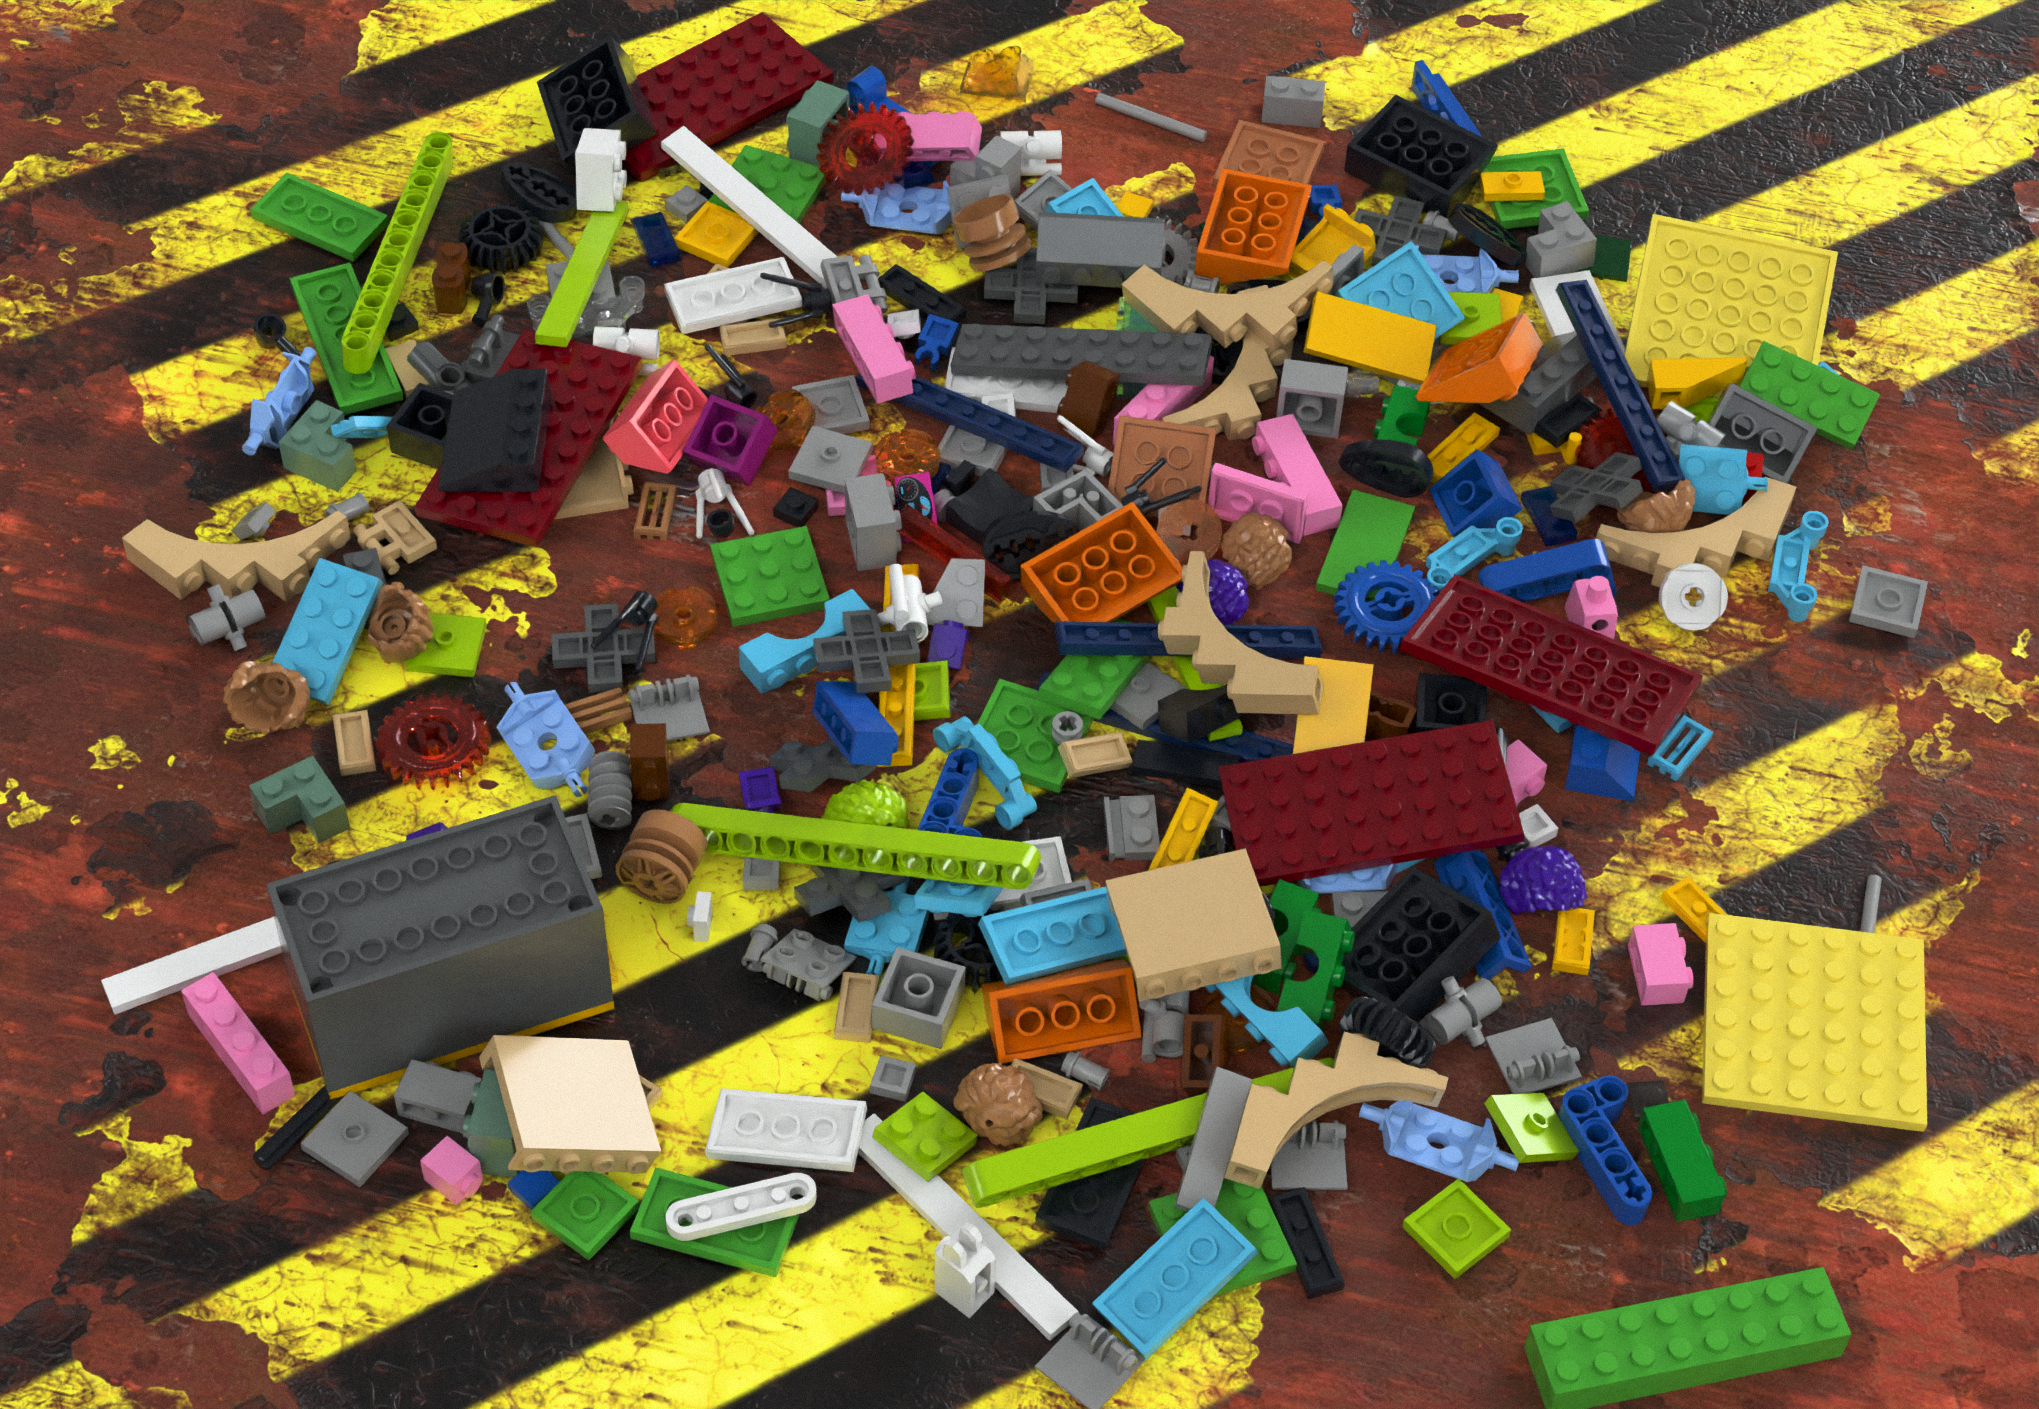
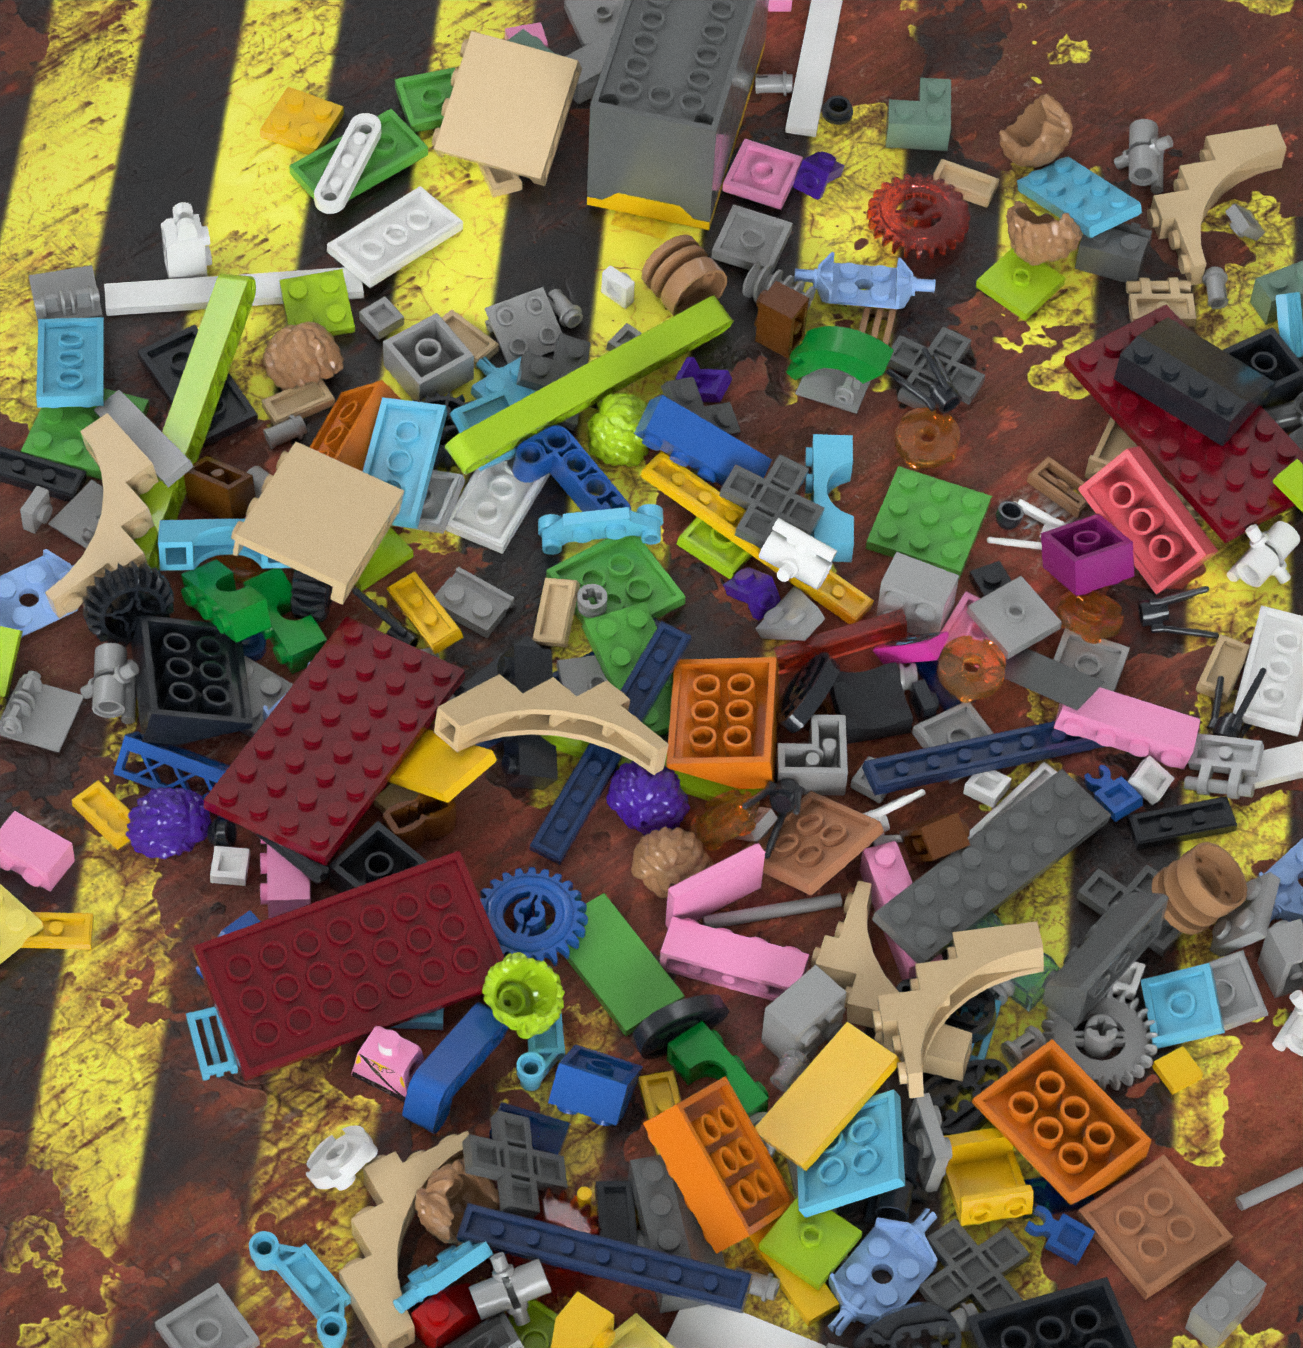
camera: 125 degrees right, 5 degrees up
none -> light grey plate [20,486,53,534]
none -> yellow plate [260,86,344,155]
none -> lime hair [482,952,565,1039]
none -> green arch [786,326,894,384]
none -> dark grey sticker [996,648,1104,710]

